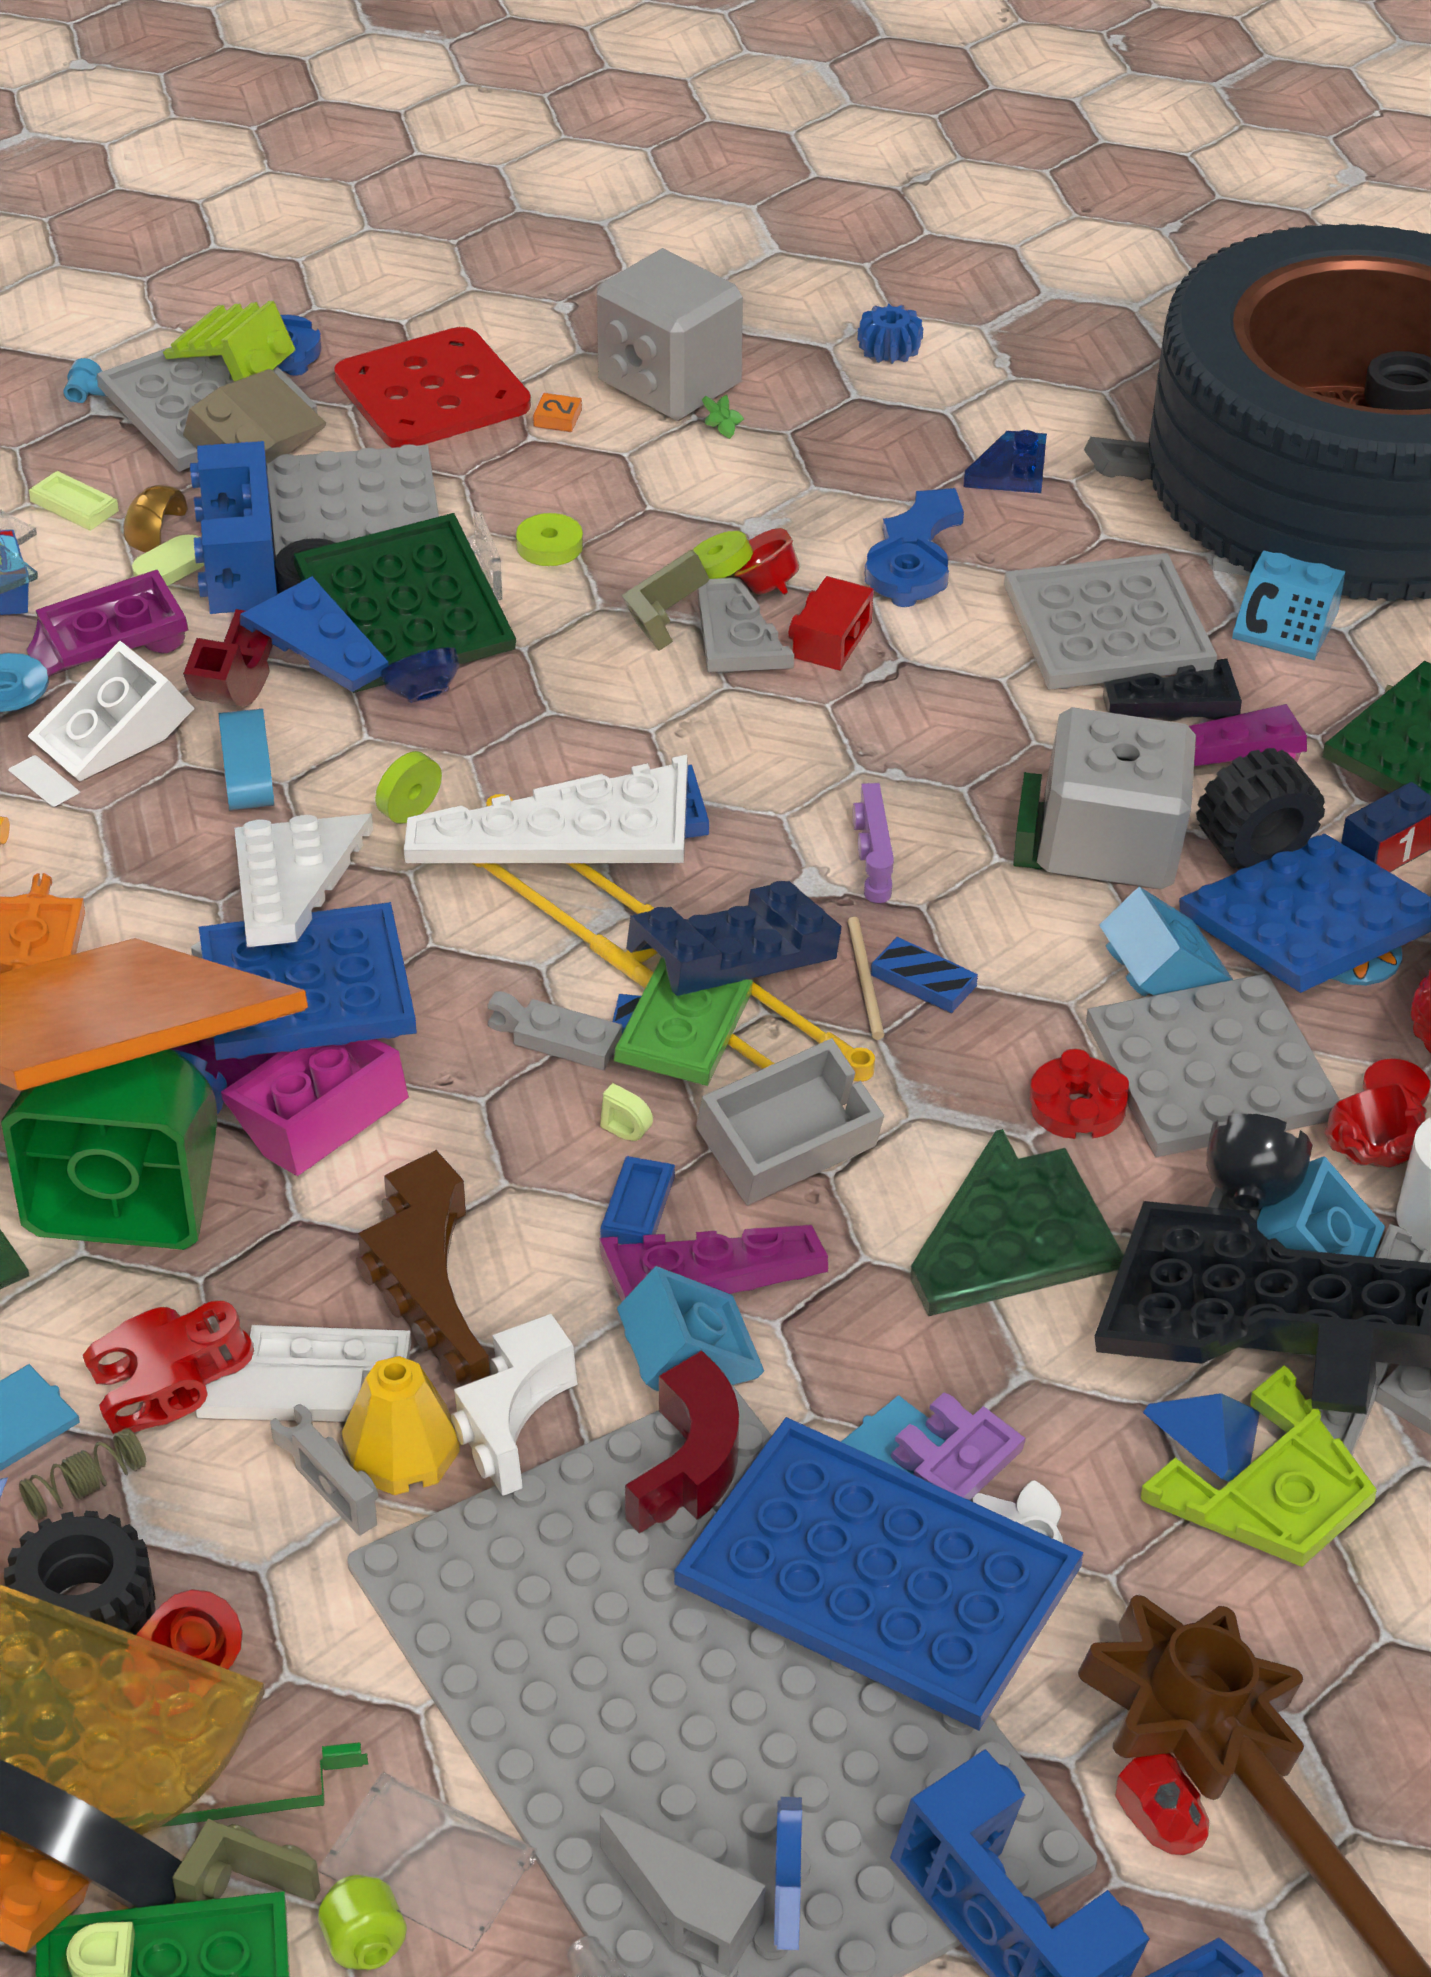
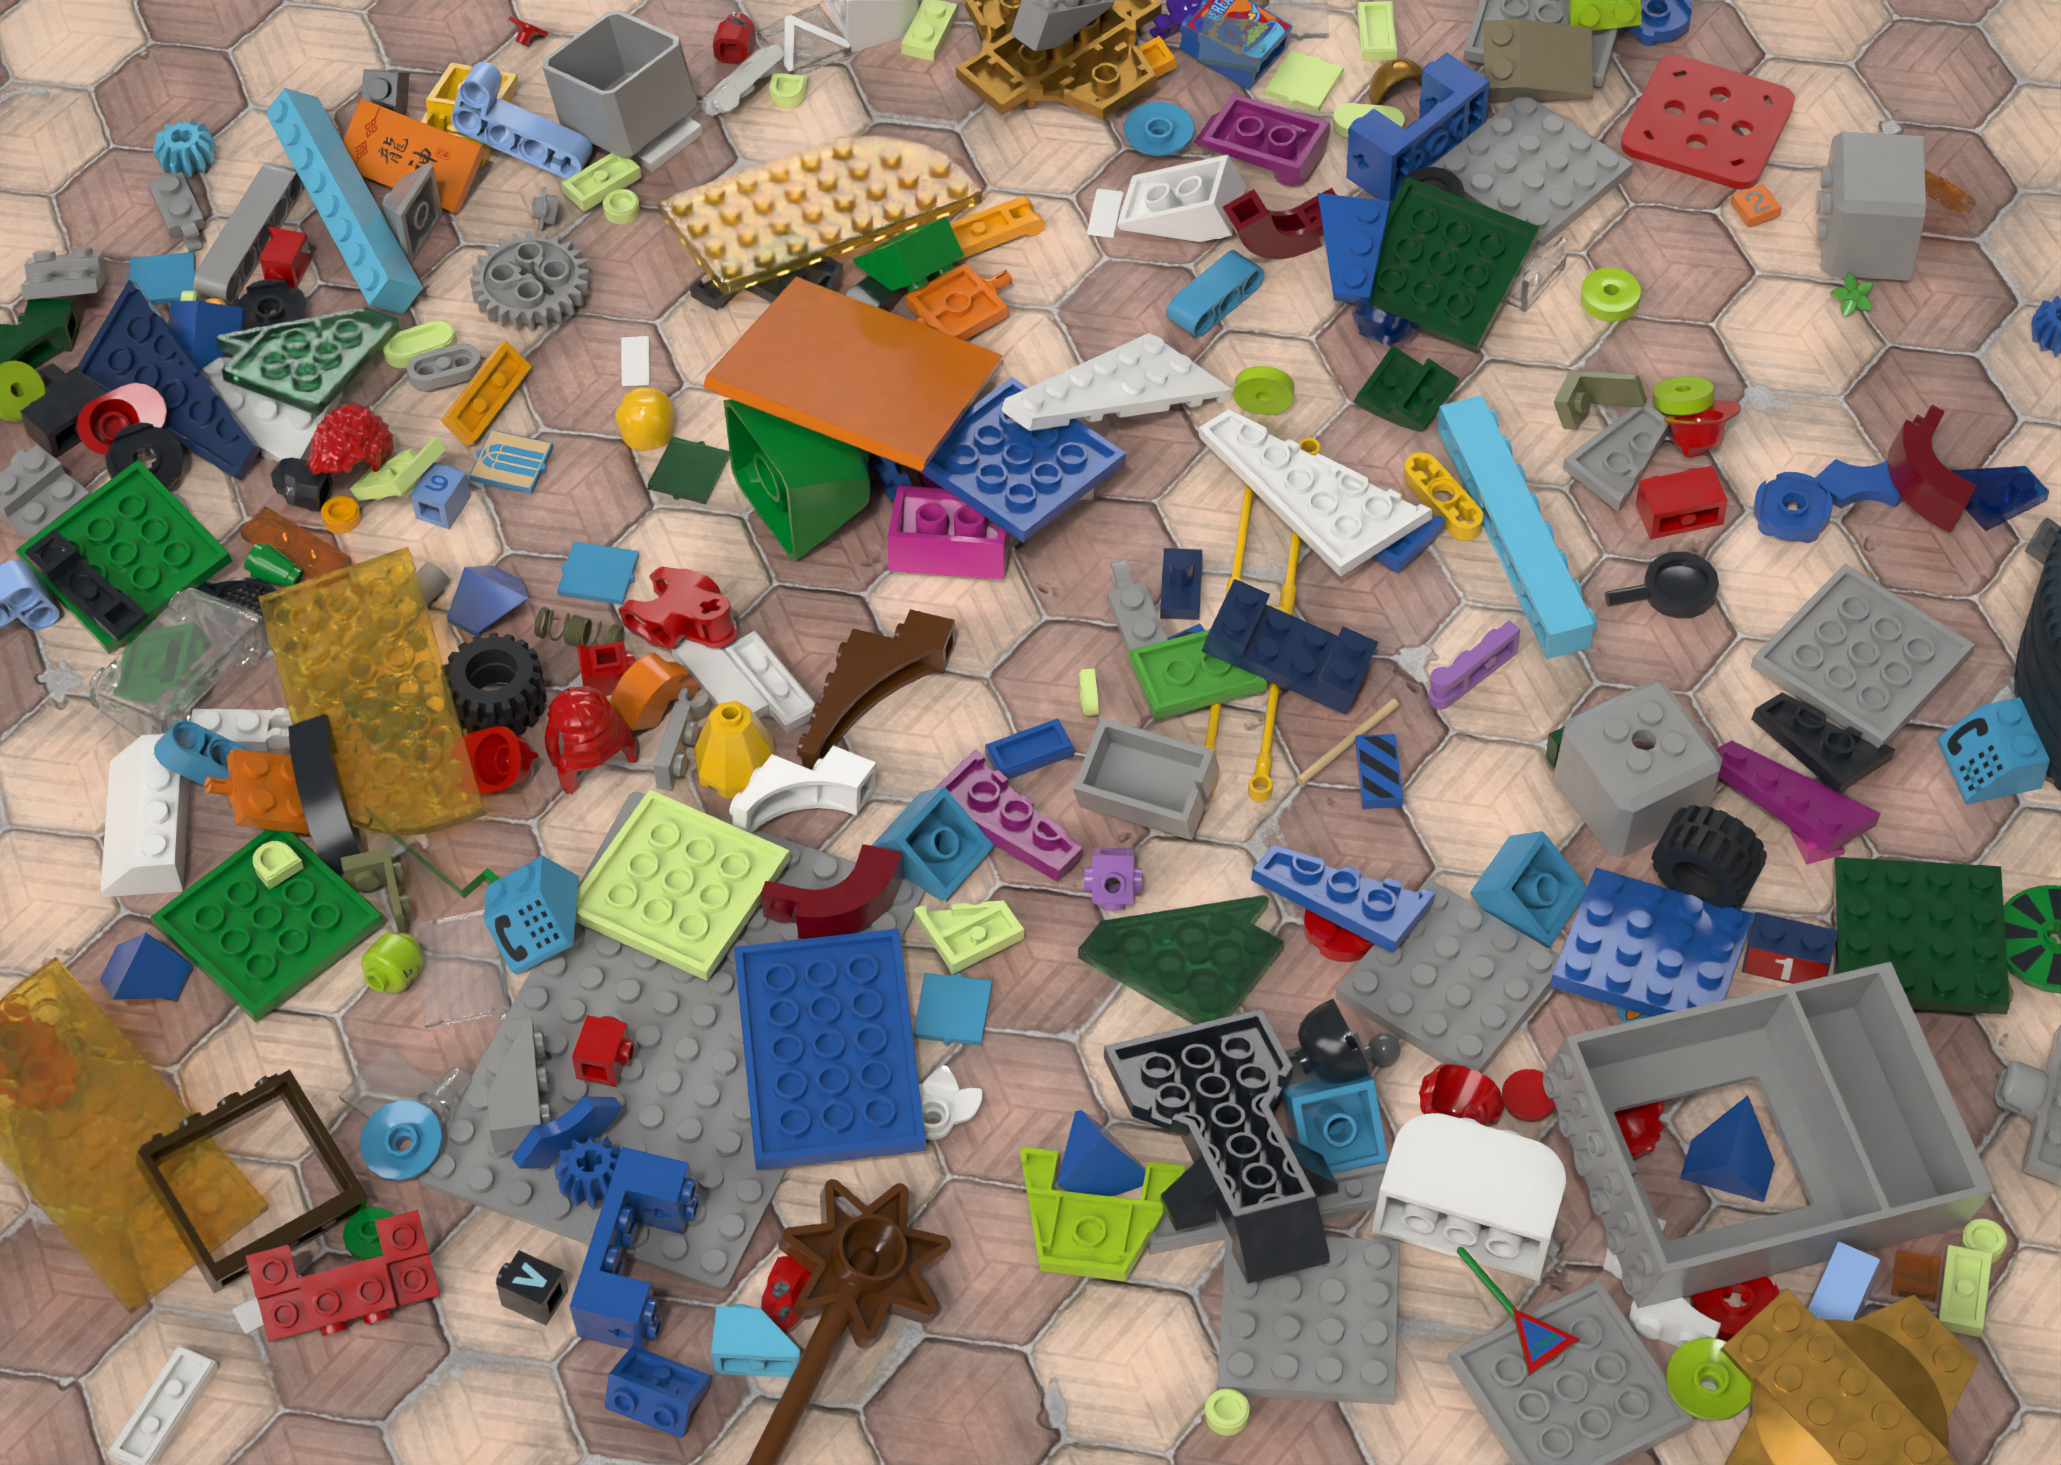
camera: 55 degrees right, 10 degrees up
medium lavender plate [891,1393,1026,1500] -> none
none -> dark azure slope [484,855,579,975]
none -> red hair [544,686,637,794]
none -> blue gear [554,1134,621,1210]
none -> red brick [572,1015,635,1087]
none -> yellowish green plate [575,789,790,981]
none -> red window [576,641,635,696]
none -> orange brick [609,653,700,730]
none -> medium azure slope [711,1304,801,1378]
none -> yellowish green wing [914,900,1025,974]
none -> medium lavender brick [1084,848,1142,911]
none -> dark blue tile [1160,548,1202,620]
none -> wing [1251,845,1436,953]
none -> yellowish green piece [1265,50,1344,112]
none -> dark green slope [1353,345,1460,432]
none -> yellow beam [1404,452,1483,541]
none -> medium azure brick [1437,395,1597,659]
none -> black piece [1605,552,1719,619]
none -> dark red arch [1887,404,1977,533]

